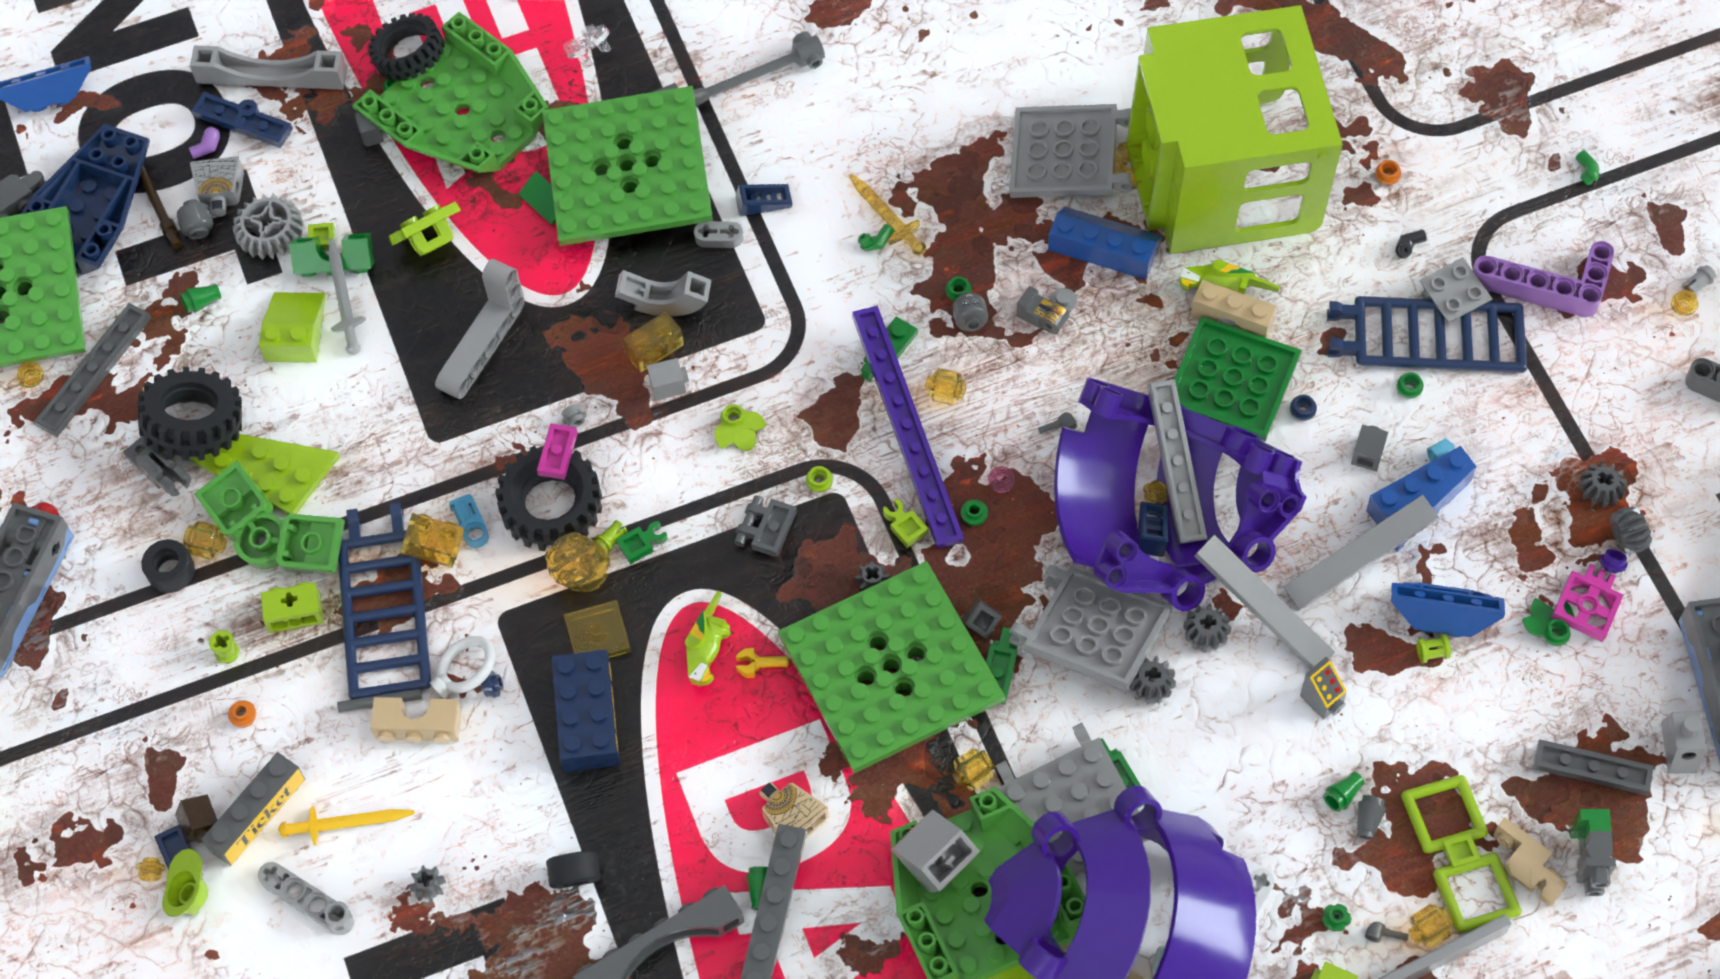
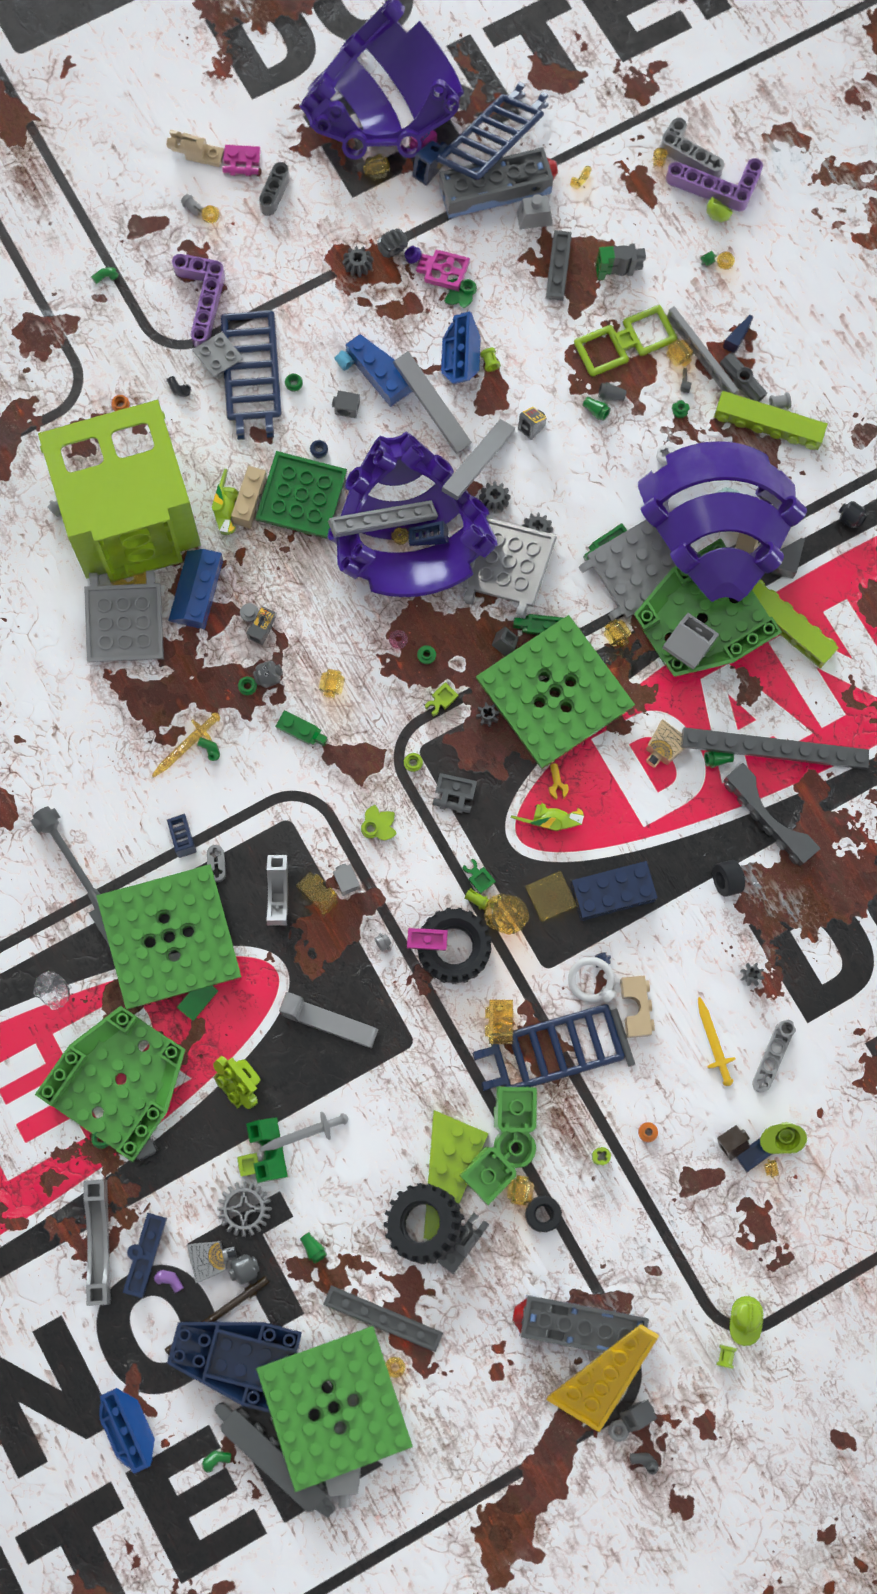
camera: 105 degrees left, 15 degrees up
dark grey brick [202,752,306,867] -> none
lime slope [259,292,326,363] -> none
lime brick [261,582,324,634] -> none
black tyre [368,13,445,81] -> none
dark azure piece [449,494,489,548] -> none
dark purple plate [852,305,964,549] -> none
dark grey hand [1038,412,1077,434] -> none
tan plate [1493,817,1568,907] -> none

